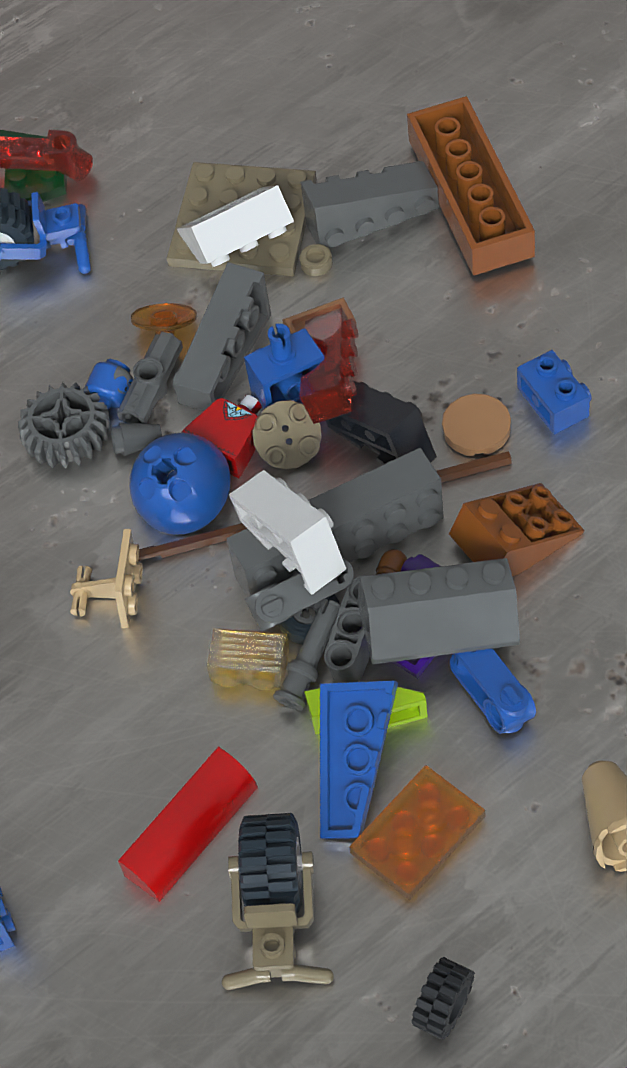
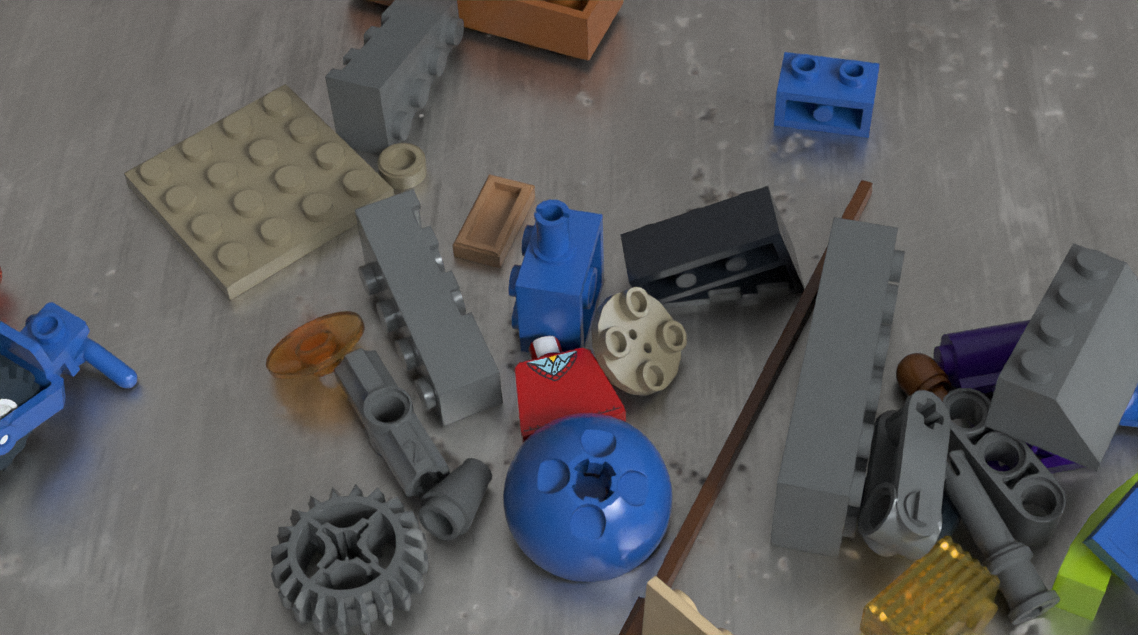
camera: 55 degrees left, 5 degrees down
blue head [85,359,133,411] -> none
white slope [177,185,294,267] -> none
white wedge [229,470,346,595] -> none
clear red arch [300,308,359,424] -> none
medium nougat tile [442,394,511,456] -> none
dark orange slope [449,483,585,577] -> none

